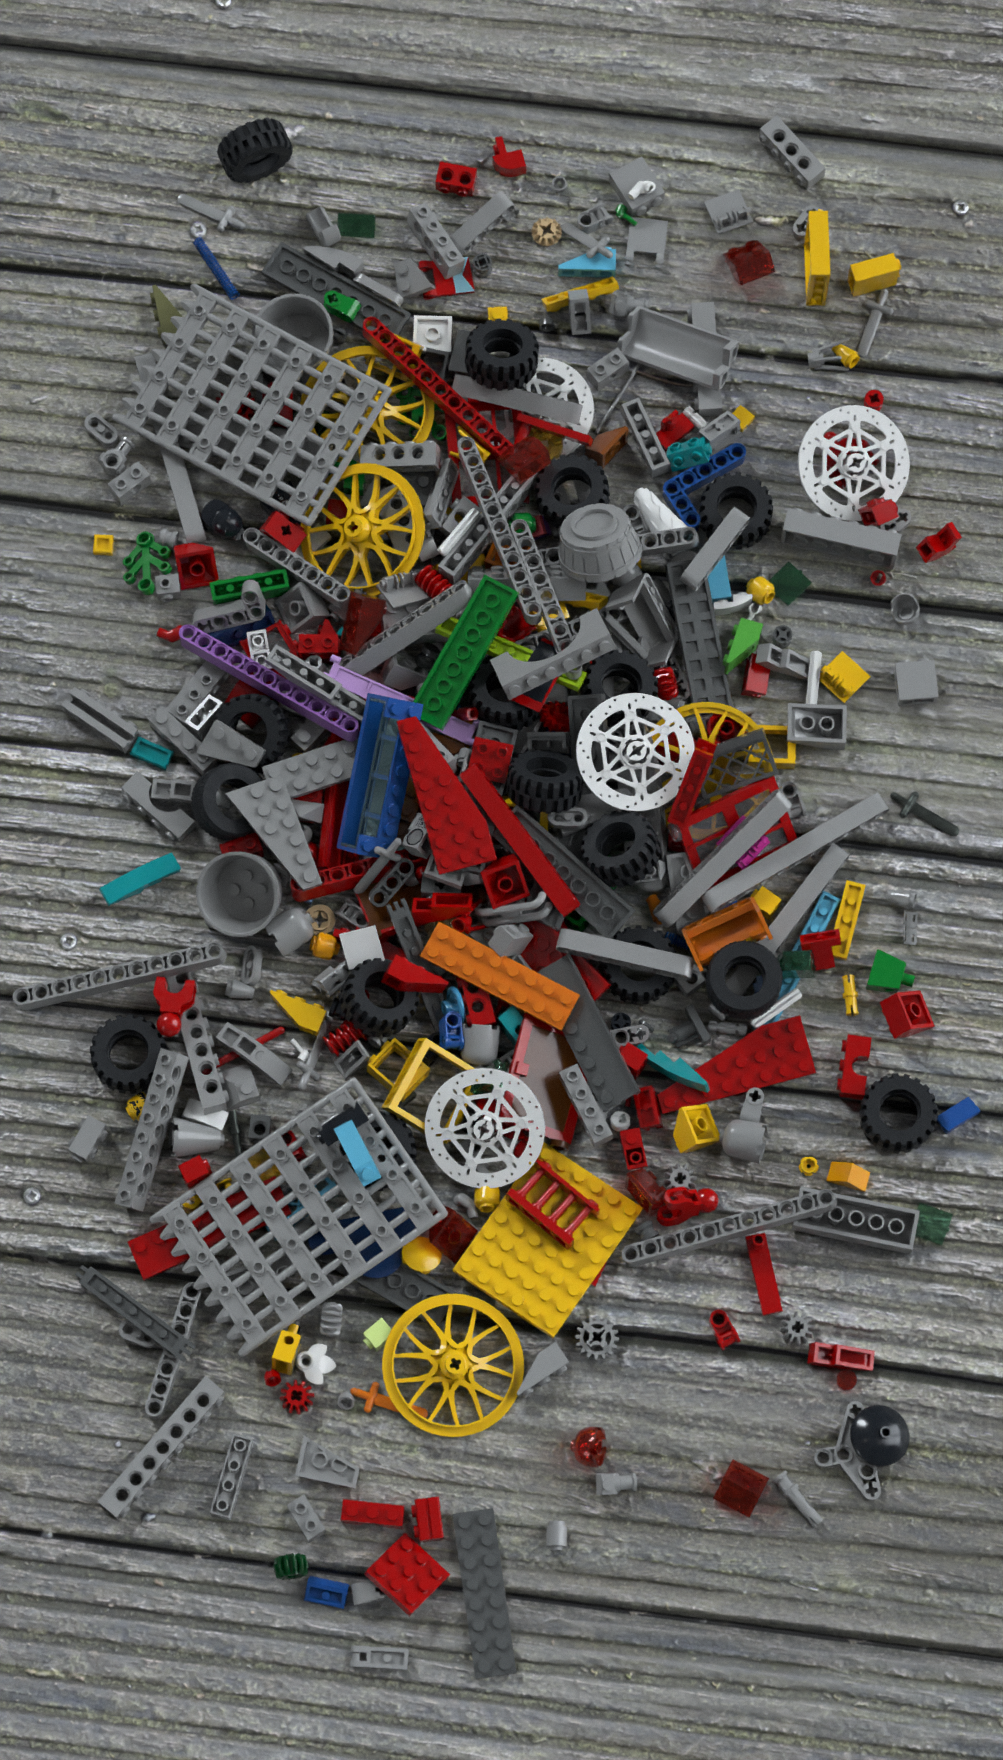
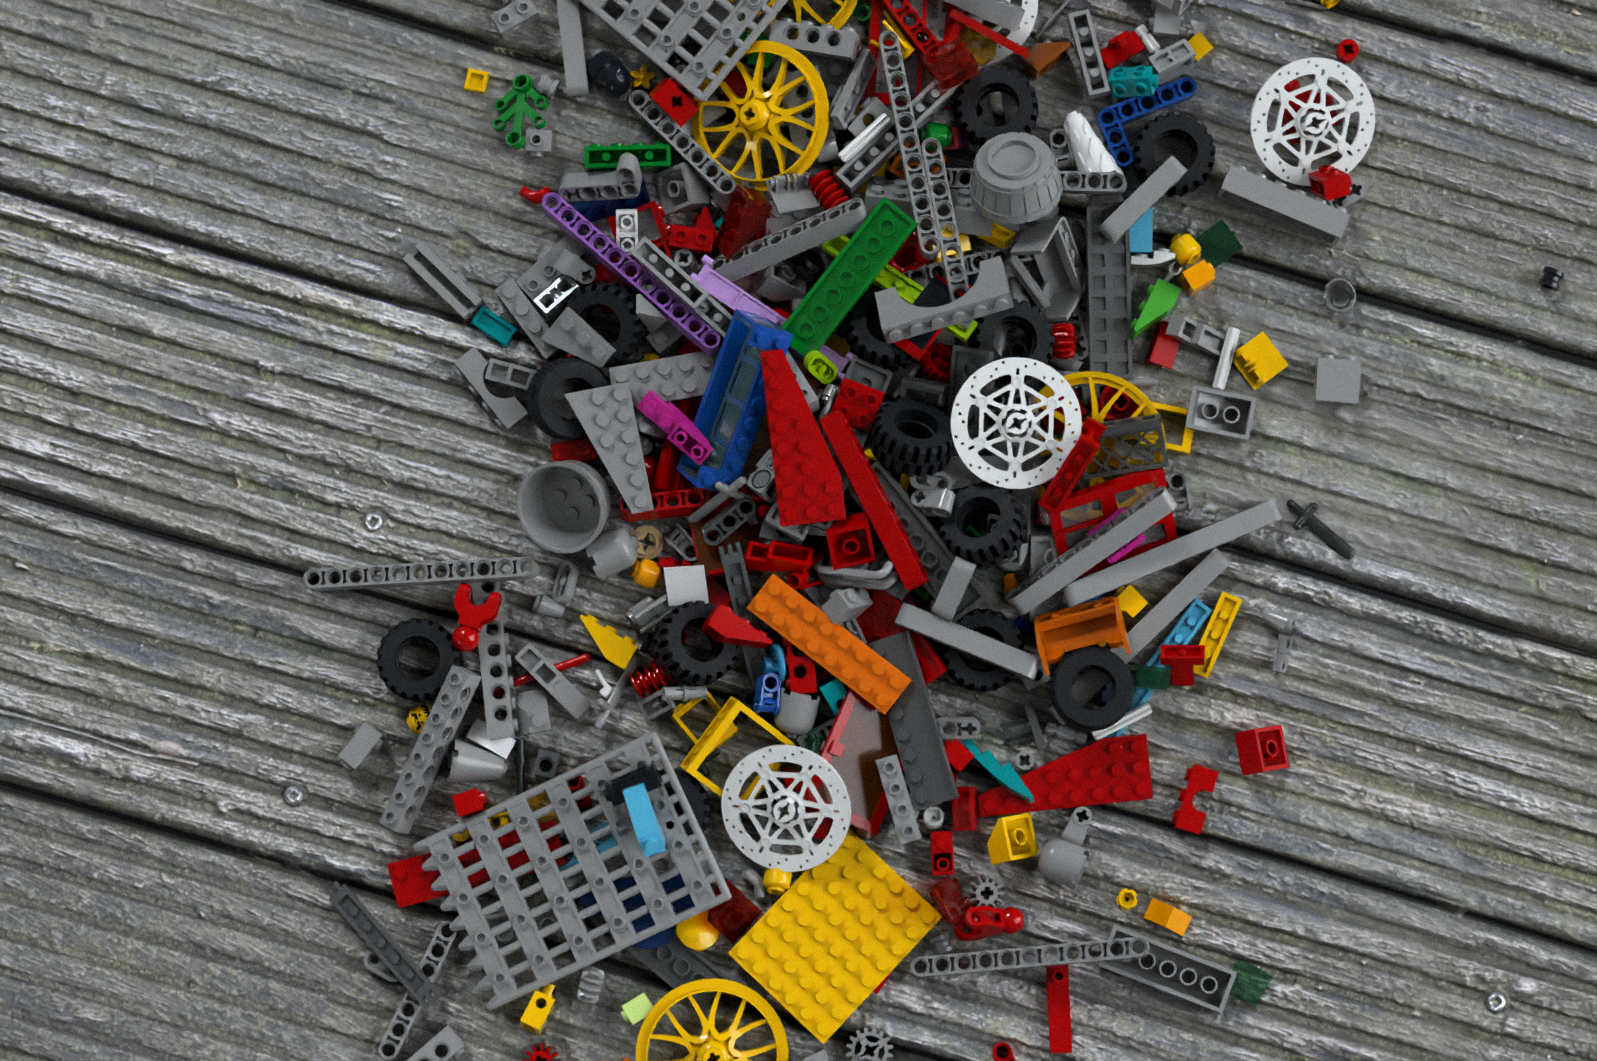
camera: 10 degrees right, 10 degrees up
teal slope [99,852,181,906] -> none
red slope [174,543,219,590] -> none
red hinge [264,1369,281,1387] -> none
white plate [296,1344,336,1385] -> none
red bar [451,707,478,721] -> none
red fence [506,1159,600,1250] -> none
black wheel [611,1013,631,1036] -> none
dark grey wheel [772,625,792,649] -> none
yellow pin [842,974,859,1016] -> none
black tyre [859,1073,938,1154] -> none
green torso [866,949,915,993] -> none
red hinge [870,570,886,586] -> none
red brick [916,522,962,563] -> none
blue slope [937,1097,980,1134] -> none
none -> light grey piece [553,248,596,284]
none -> yellow plant [630,64,655,89]
none -> light grey slope [636,294,668,332]
none -> dark pink slope [636,390,714,466]
none -> light grey pin [661,684,707,702]
none -> lime plate [803,350,838,384]
none -> light grey piece [911,489,956,517]
none -> light grey beam [931,556,977,622]
none -> light grey bush [1015,751,1034,770]
none -> light orange brick [1178,259,1216,297]

